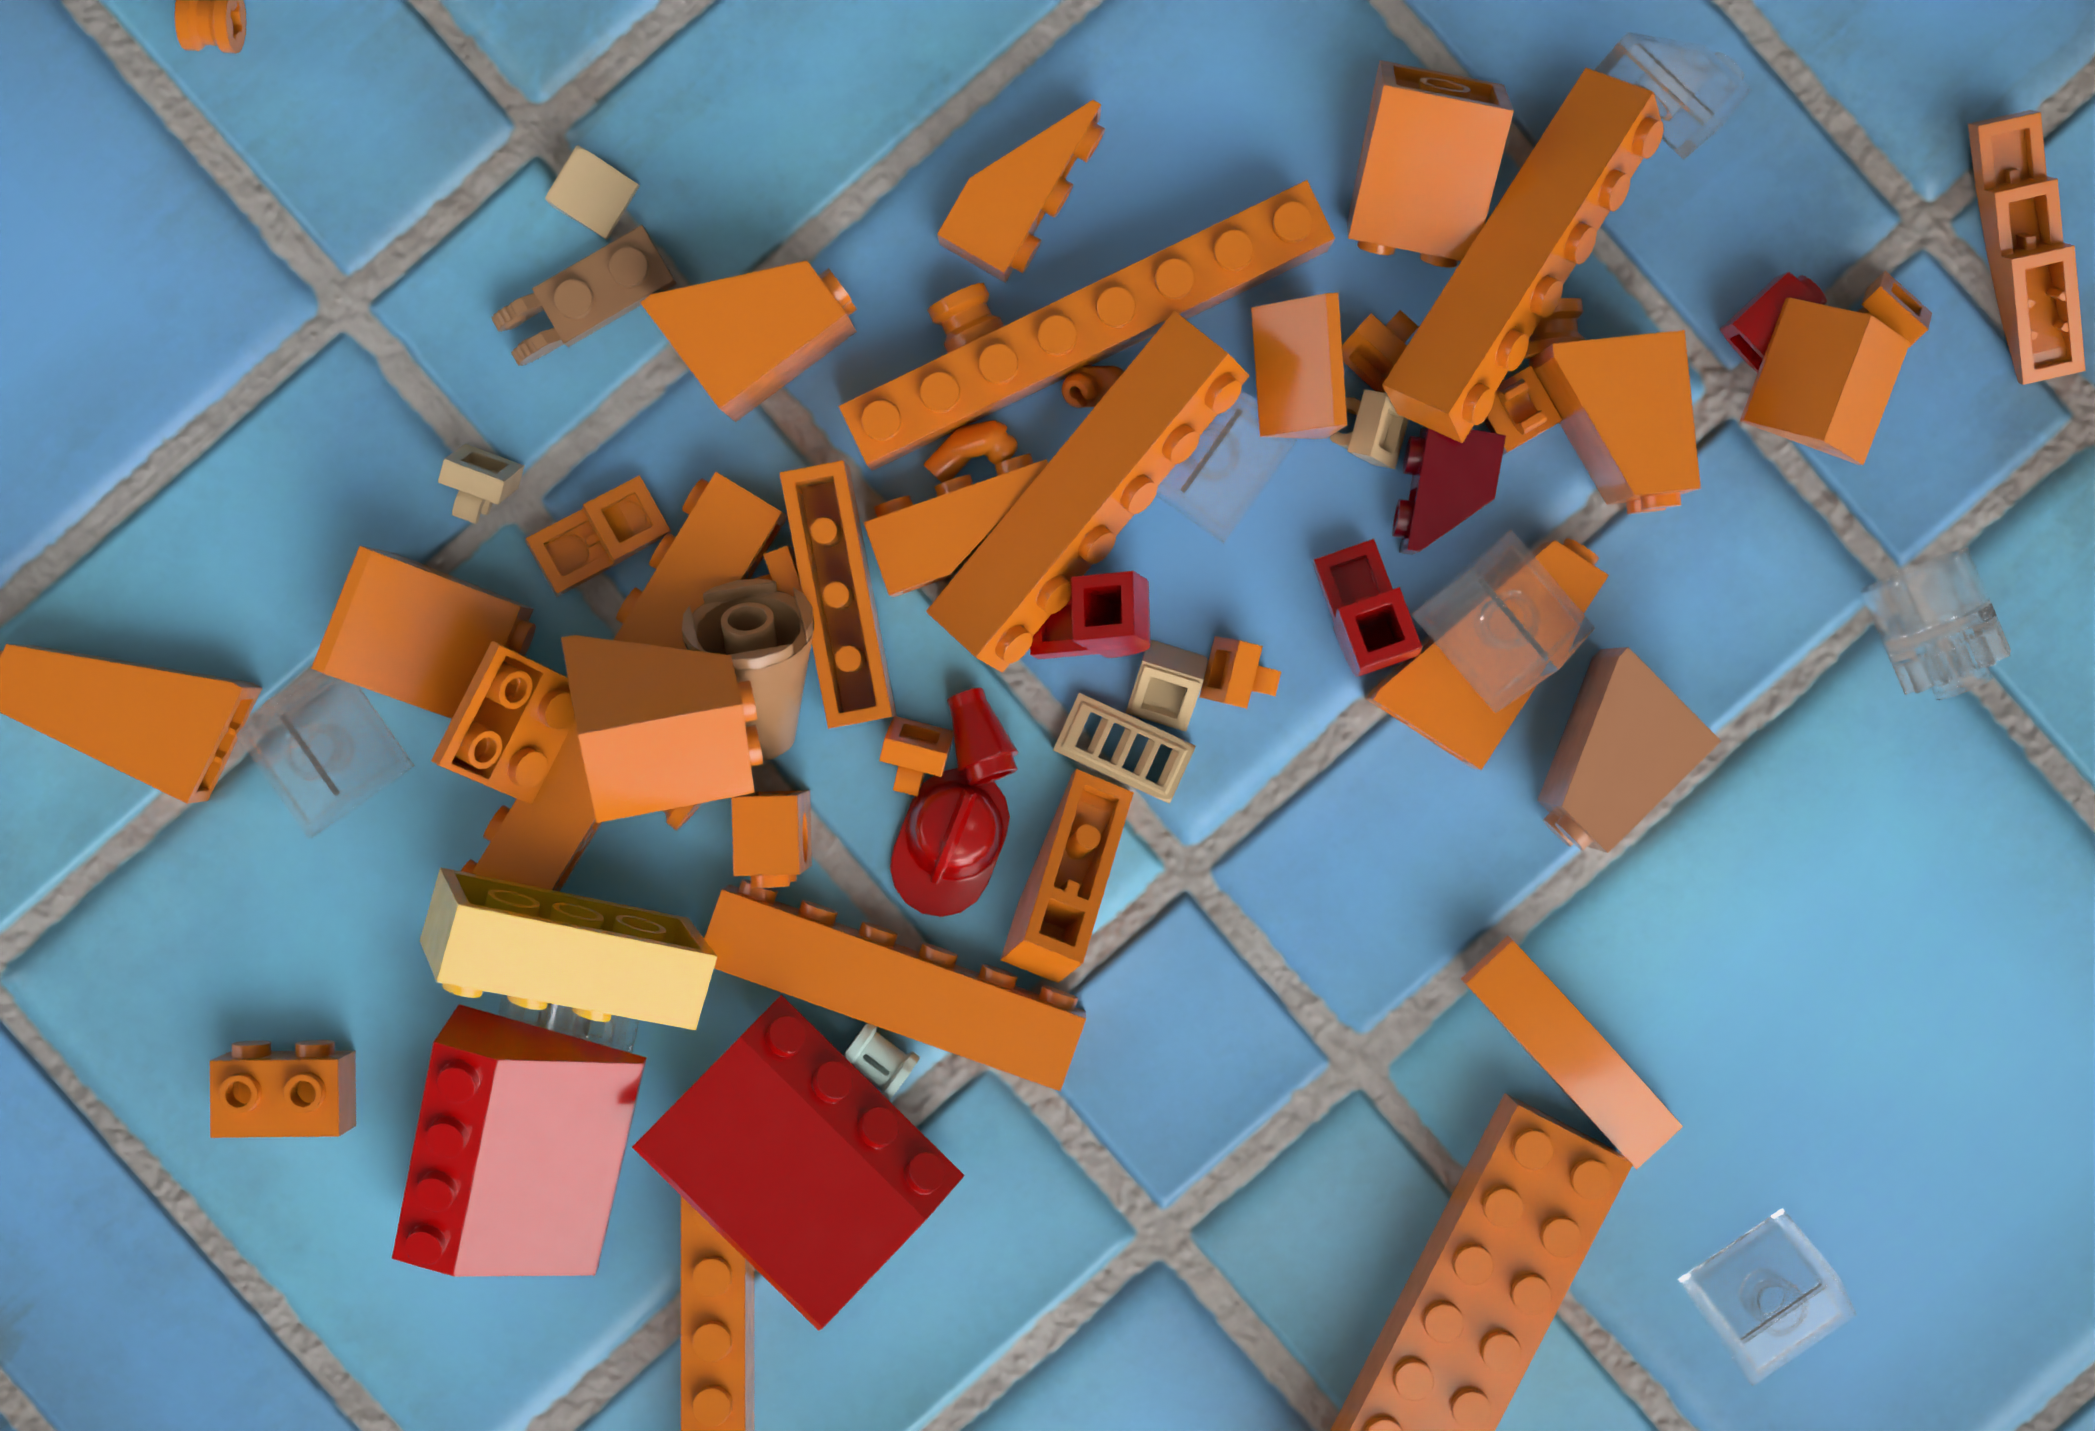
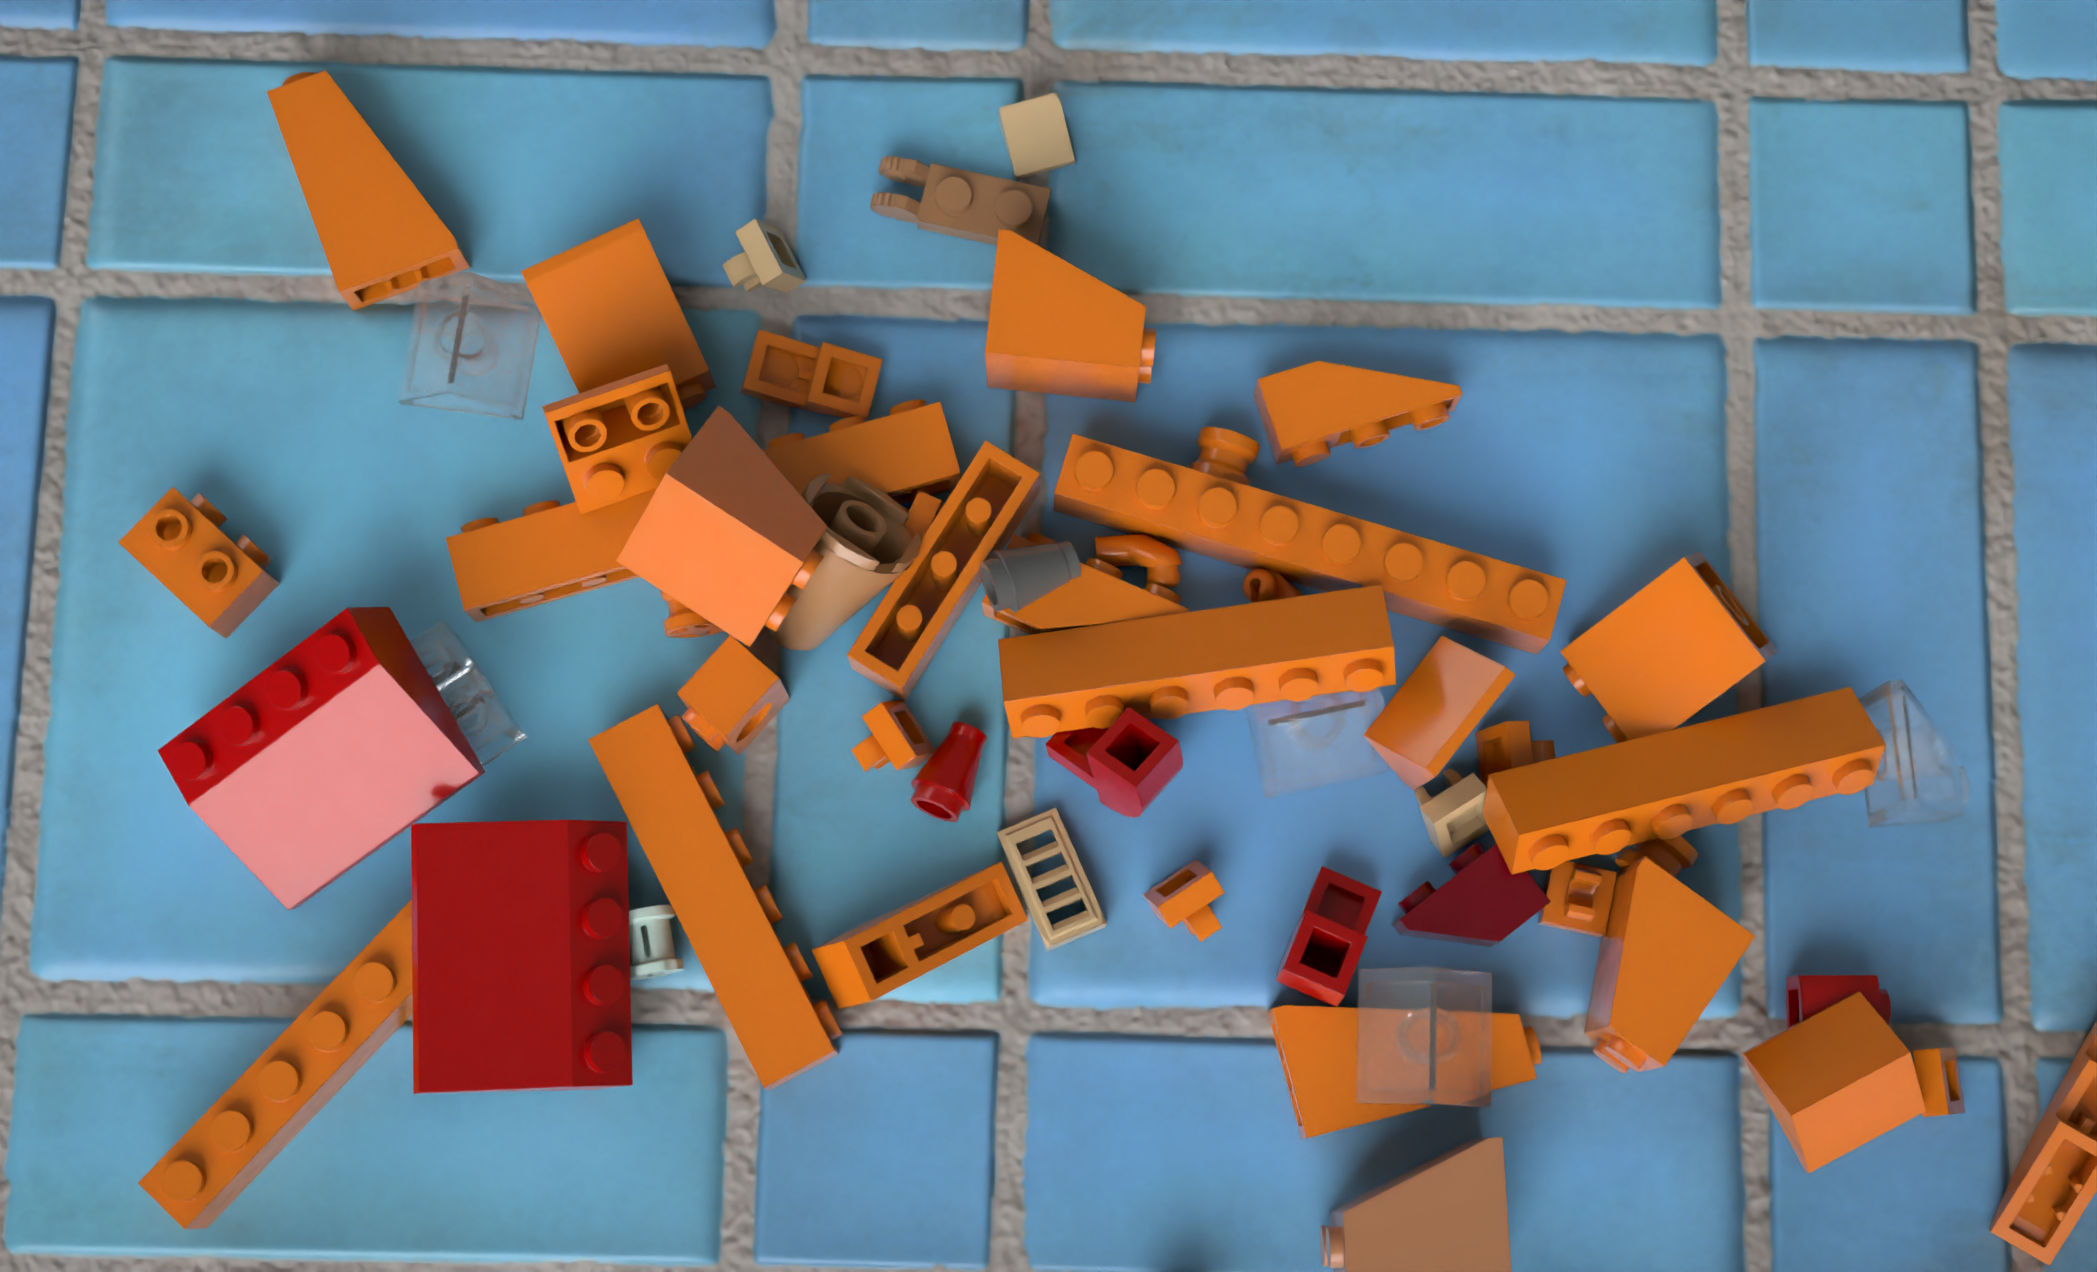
camera: 40 degrees right, 10 degrees down
yellow brick [420,867,717,1030] -> none
red piece [890,768,1010,917] -> none
tan slope [1126,640,1208,732] -> none
none -> dark grey cone [980,540,1081,613]

